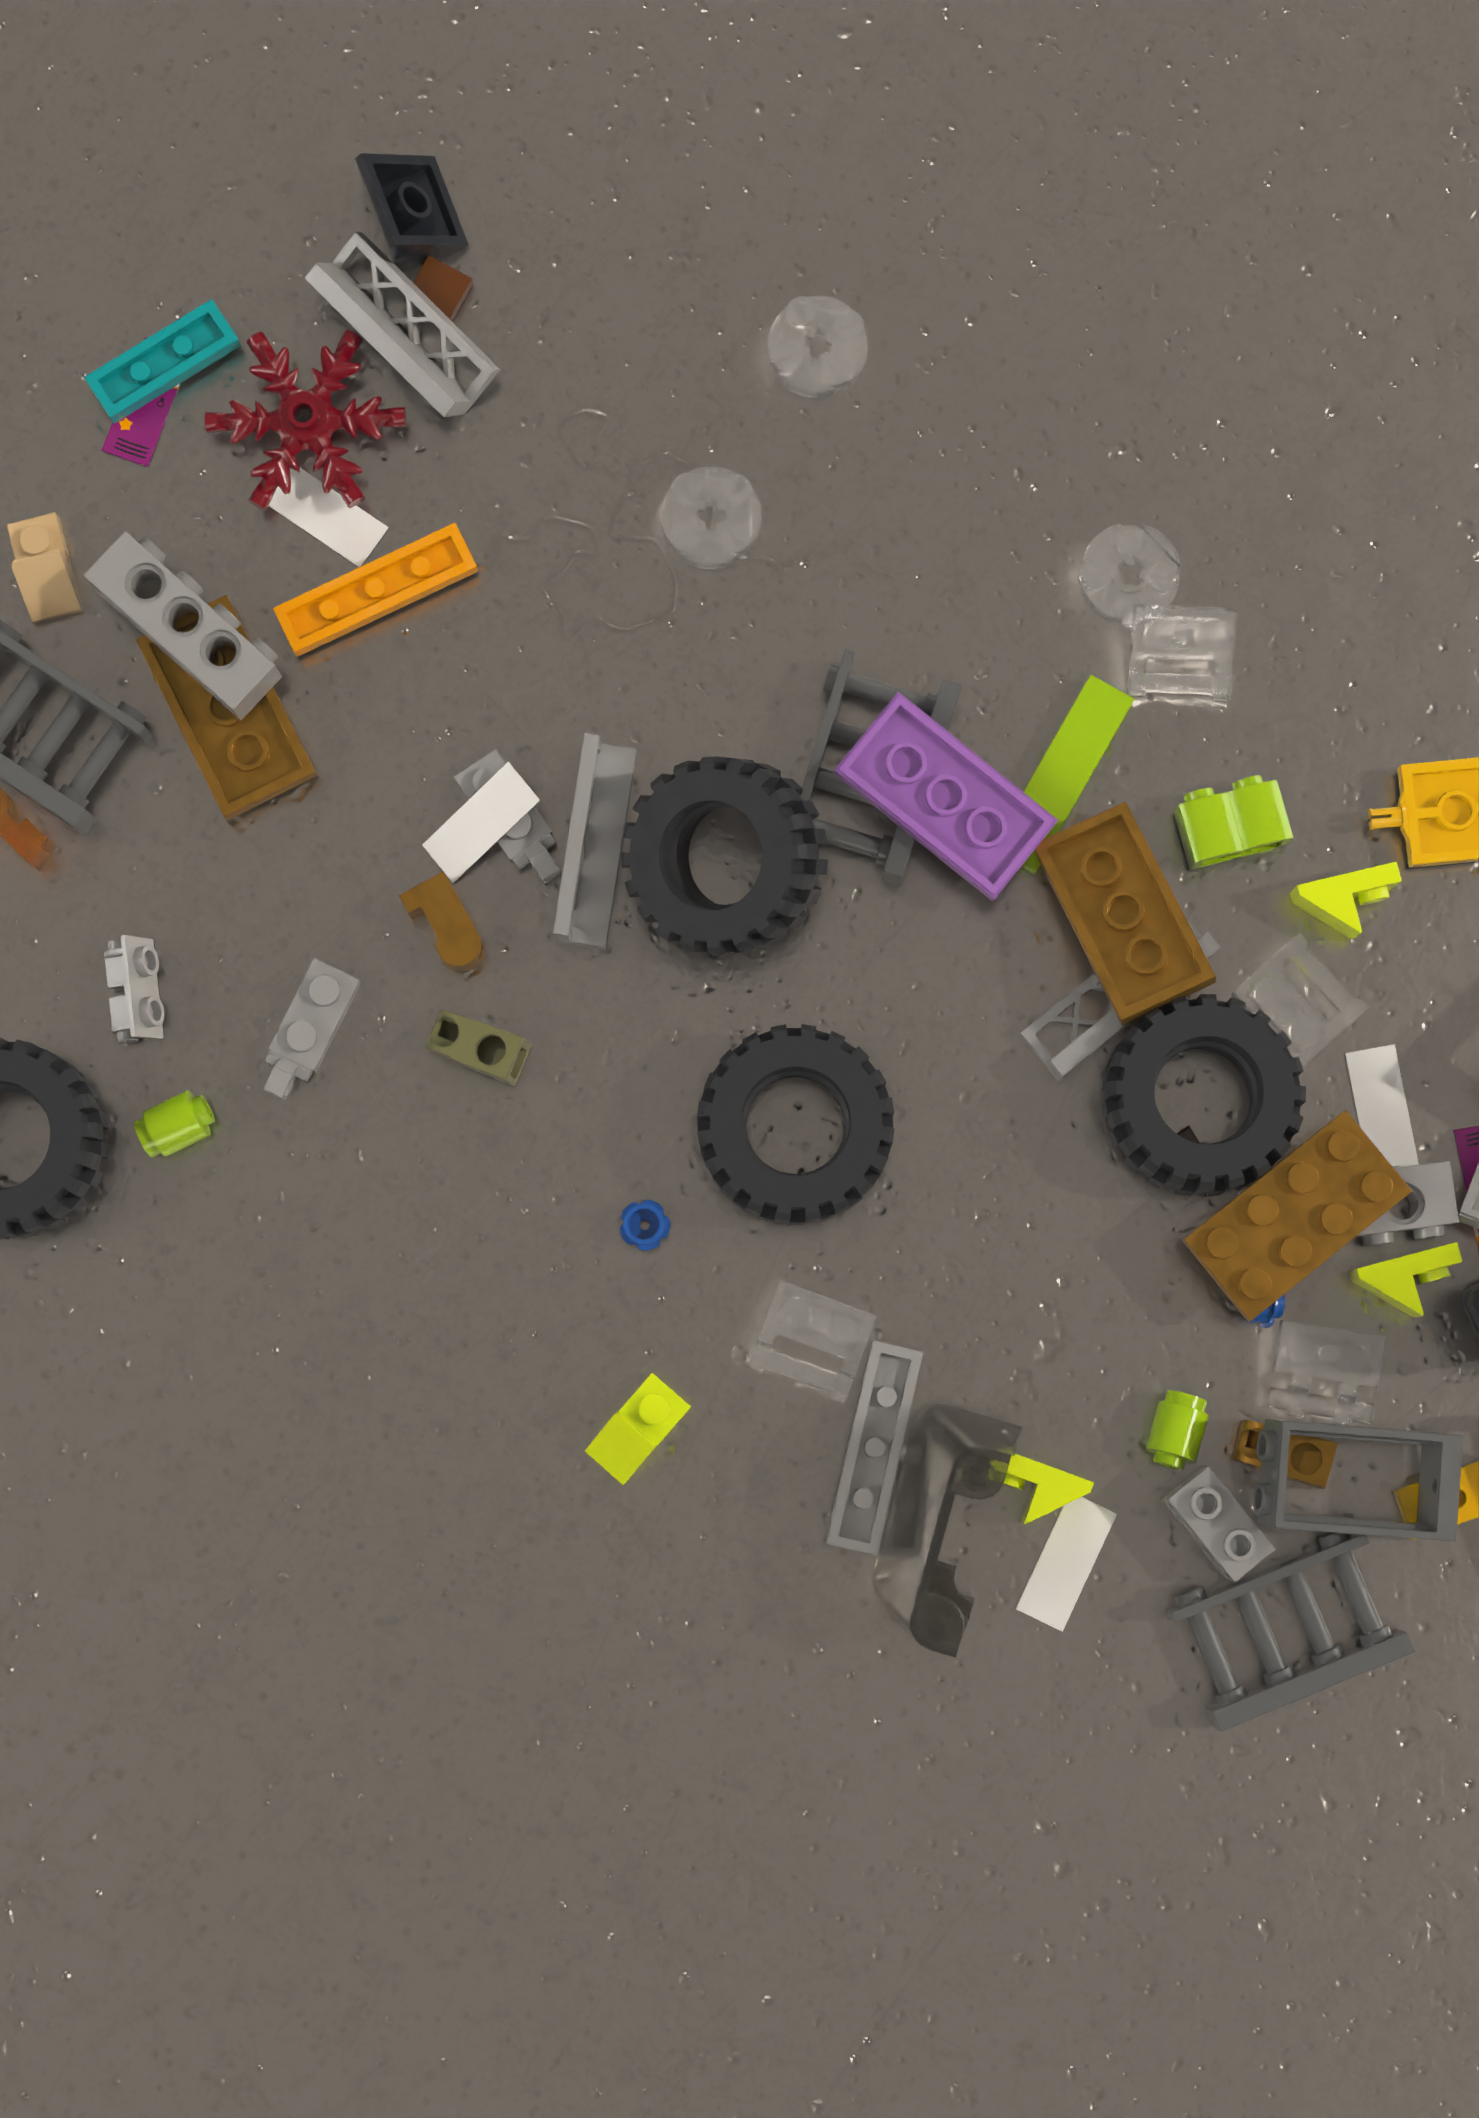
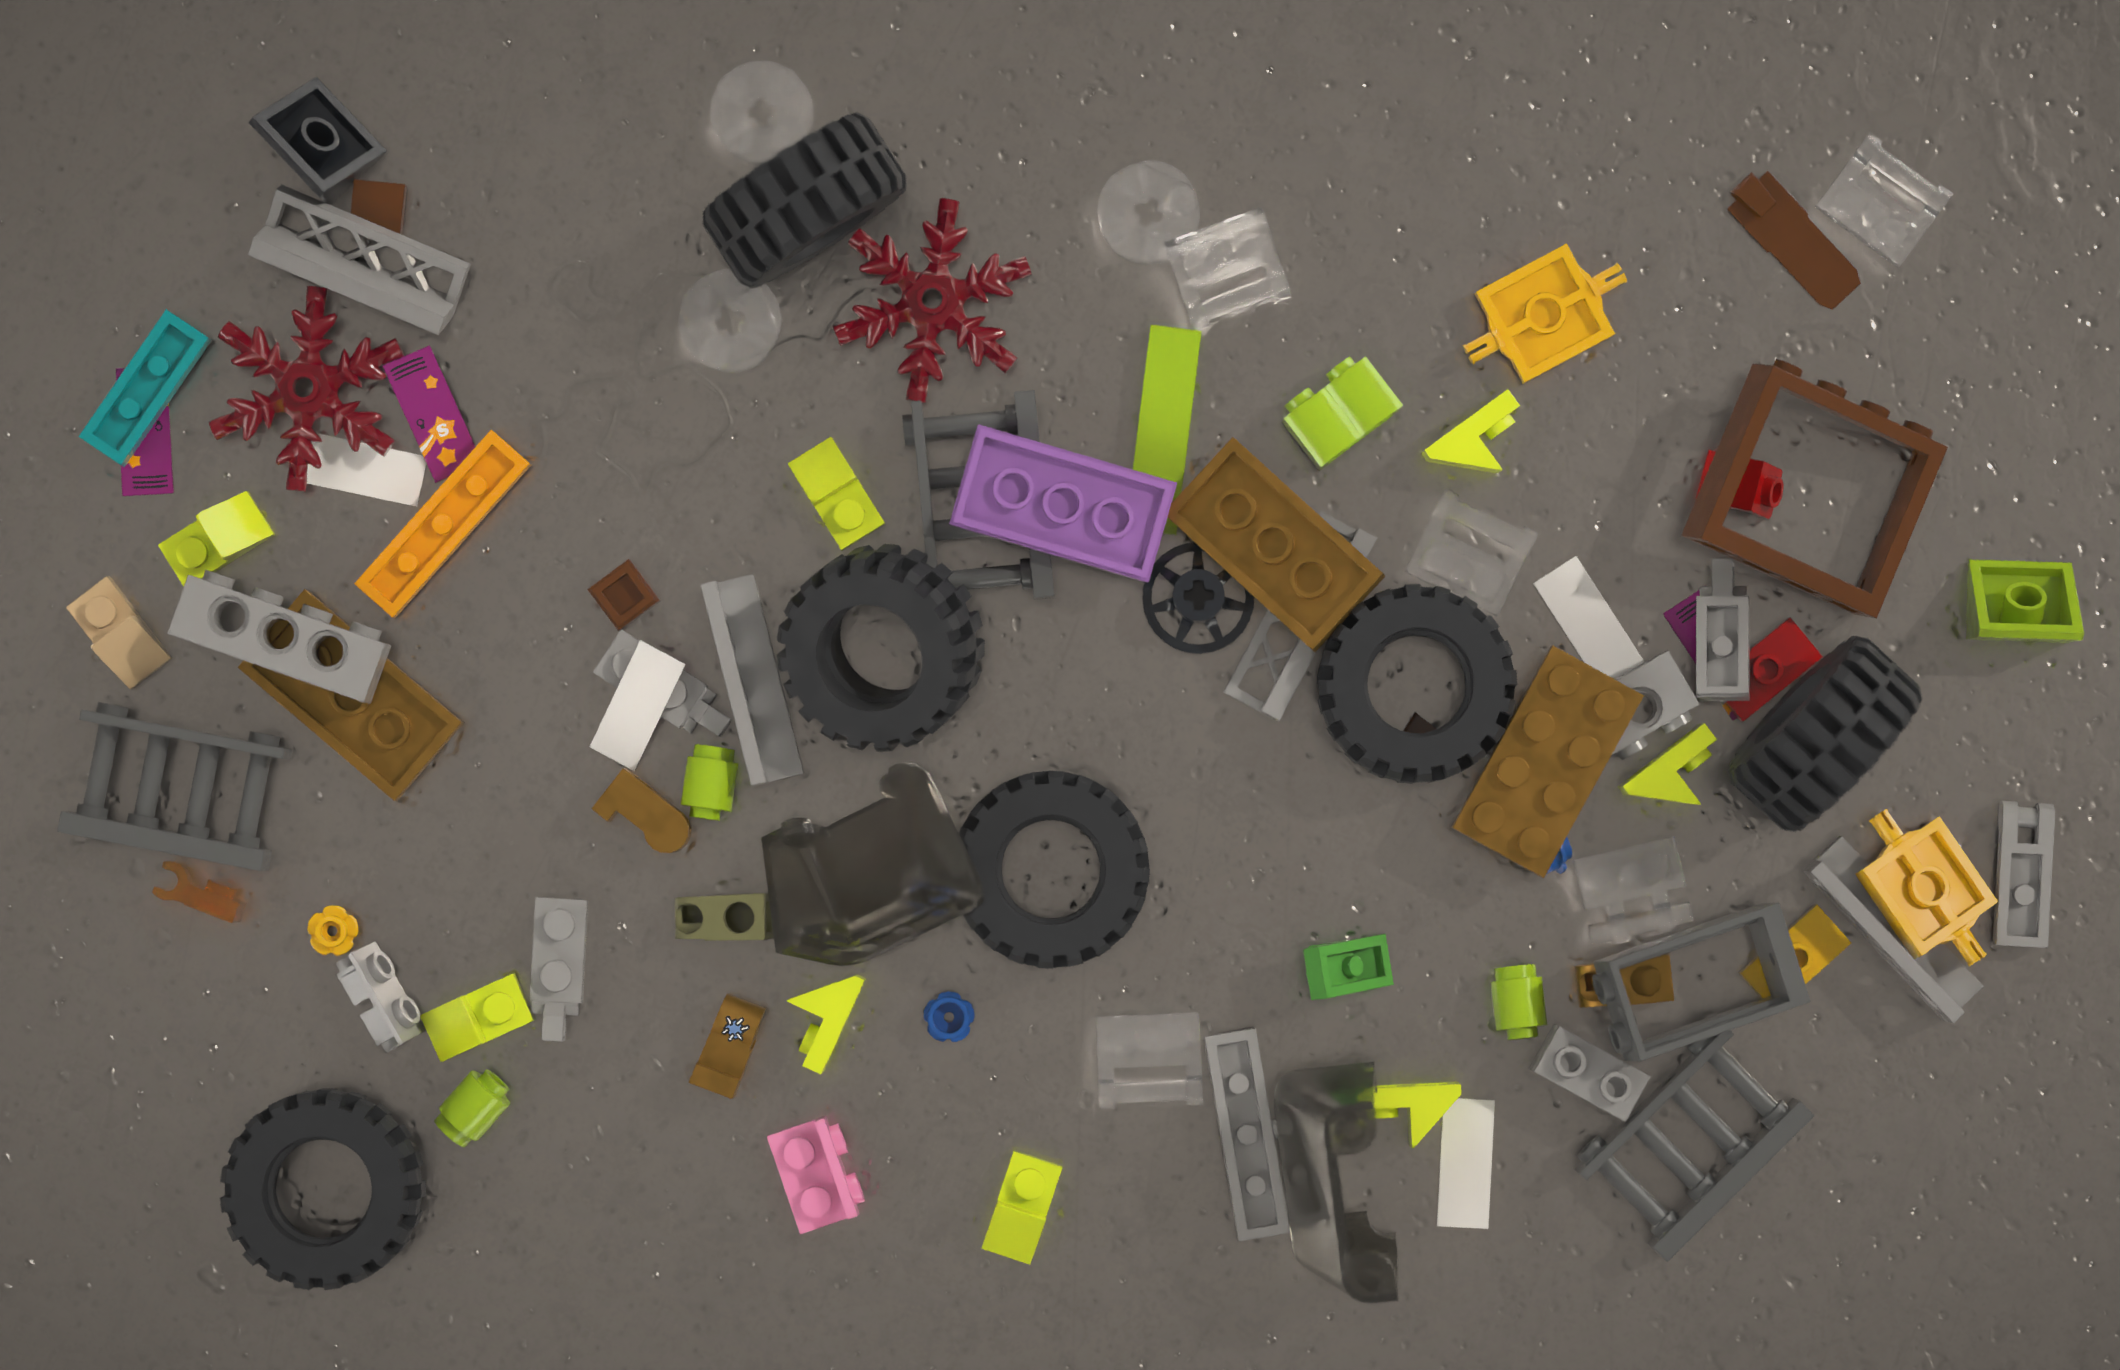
camera: 25 degrees left, 5 degrees up
none -> neon yellow slope [158,491,275,586]
none -> yellow plate [307,905,359,956]
none -> magenta sticker [383,345,475,483]
none -> neon yellow slope [420,973,536,1062]
none -> reddish brown tile [587,559,661,631]
none -> lime brick [680,744,738,821]
none -> pearl gold leg [688,994,766,1099]
none -> black tyre [703,112,907,288]
none -> clear smoke windscreen [761,762,985,966]
none -> bright pink bracket [767,1116,865,1234]
none -> neon yellow slope [787,437,885,551]
none -> neon yellow slope [787,974,866,1074]
none -> dark red piece [833,198,1032,403]
none -> black wheel [1143,542,1255,654]
none -> bright green slope [1303,934,1394,1000]

